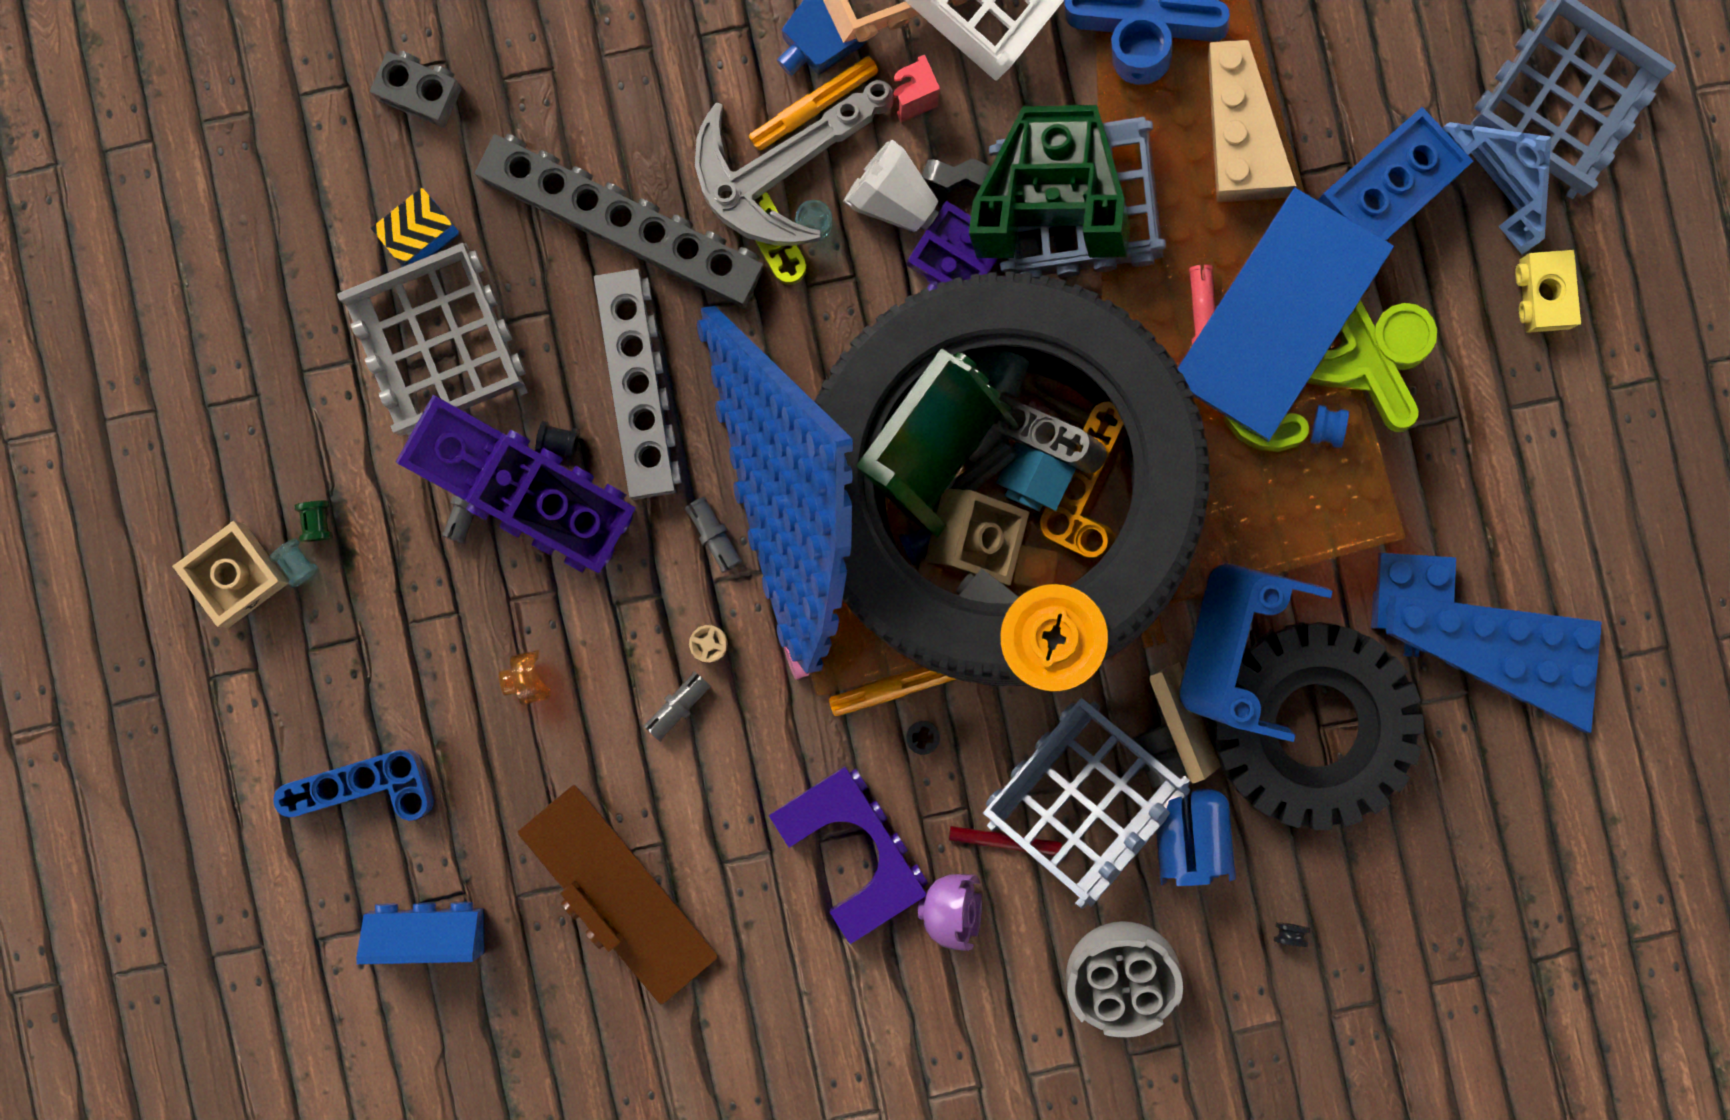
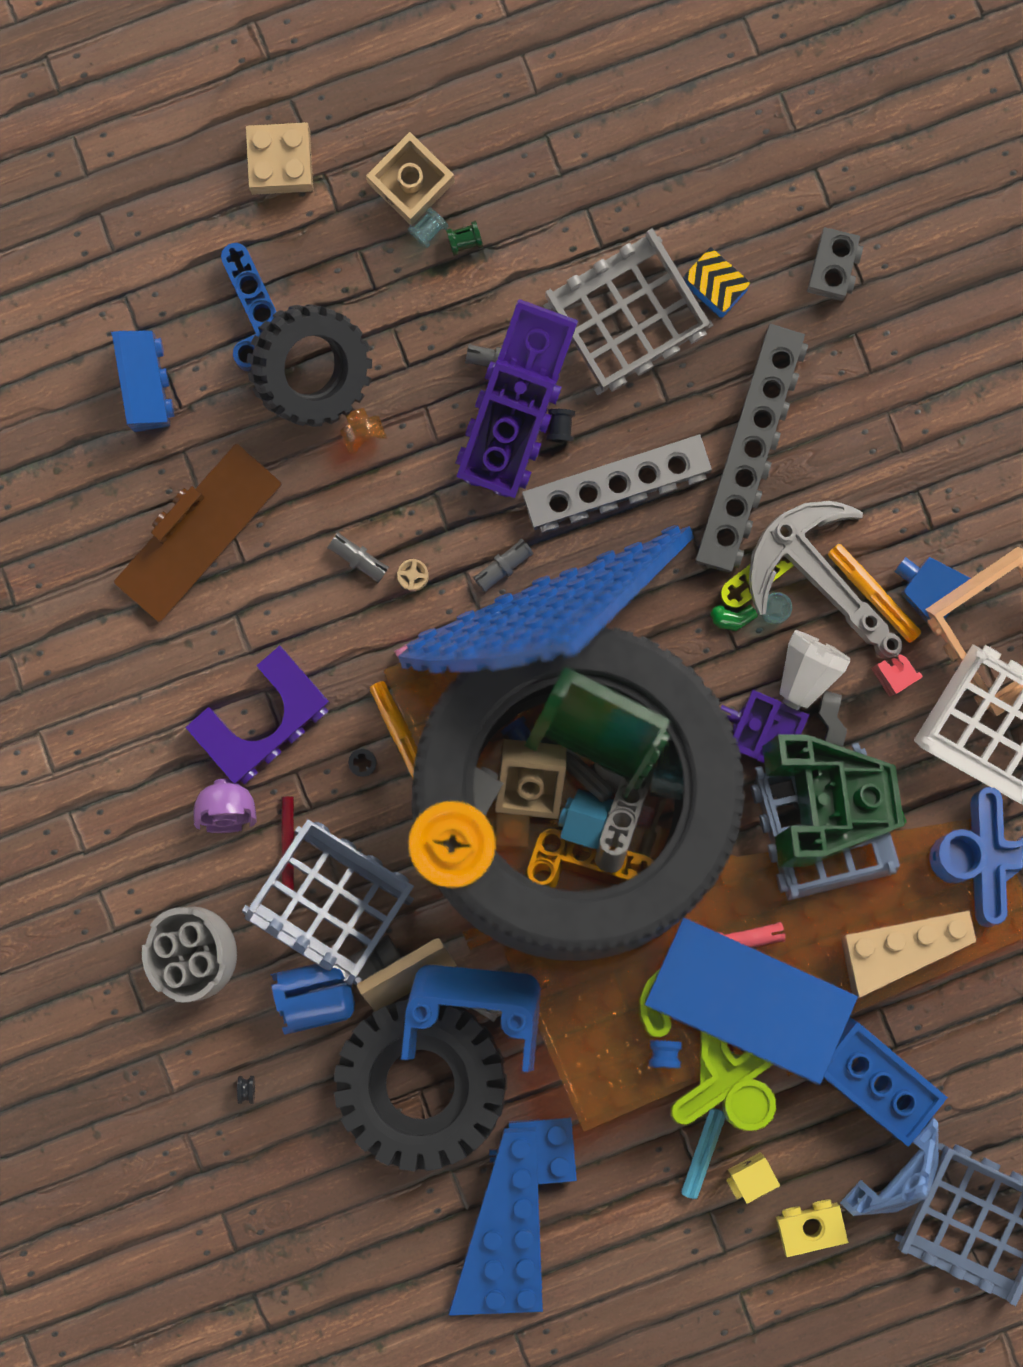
camera: 85 degrees right, 0 degrees up
none -> tan brick [246,122,313,195]
none -> black tyre [247,304,372,427]
none -> medium azure axle [681,1108,726,1199]
none -> green arm [710,604,758,631]
none -> light yellow brick [726,1152,780,1204]

